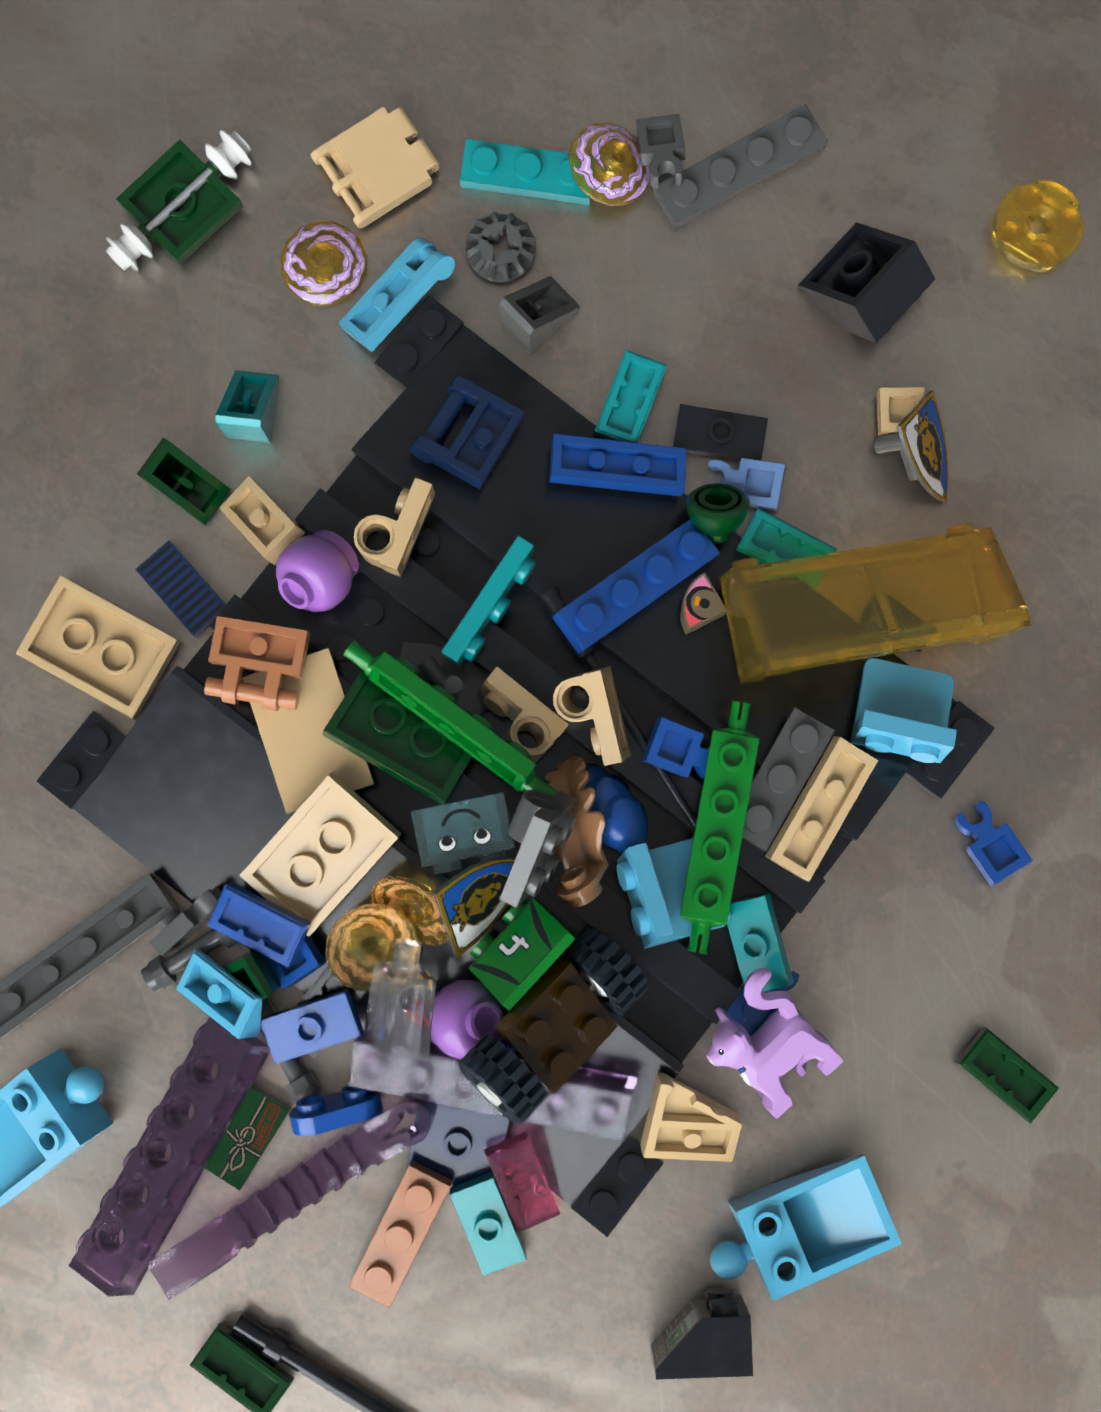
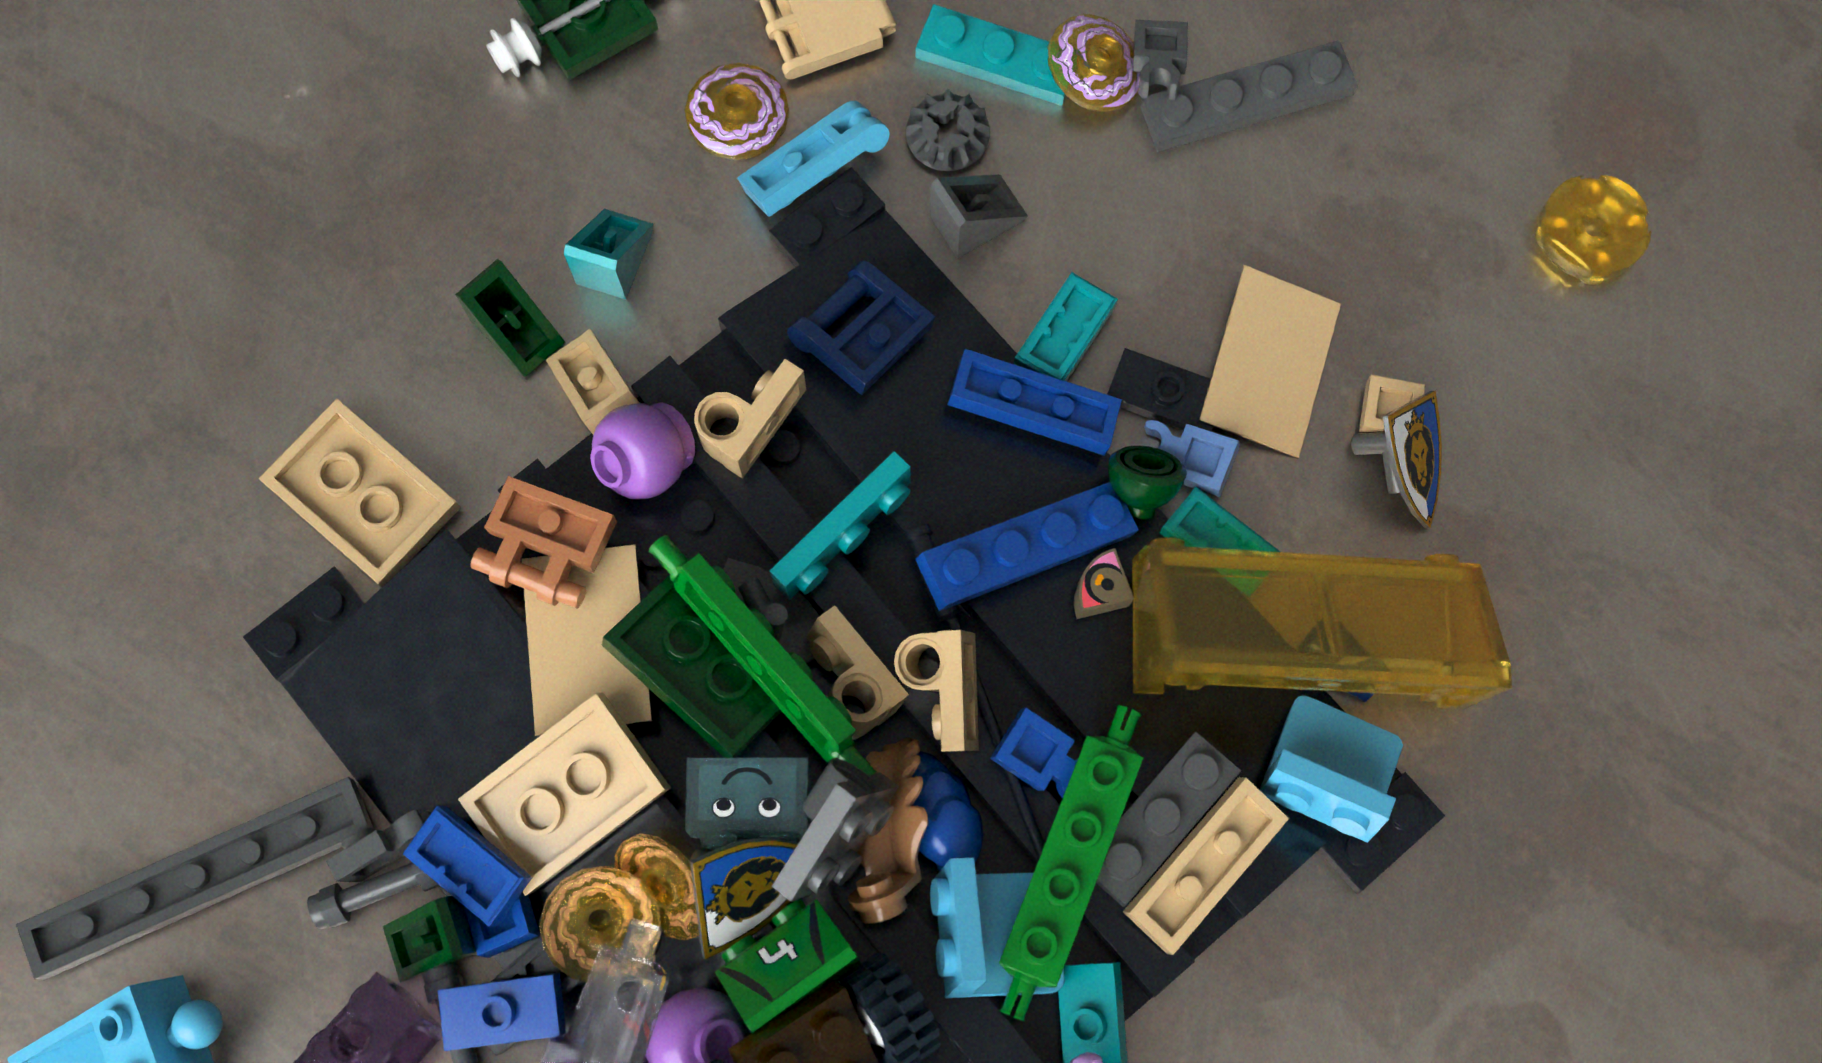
camera: 10 degrees right, 10 degrees down
tile [135,540,226,638] -> none
medium azure slope [176,949,262,1039] -> none
black slope [798,222,935,343] -> none
blue plate [954,801,1033,888] -> none
none -> tan piece [1199,265,1341,458]

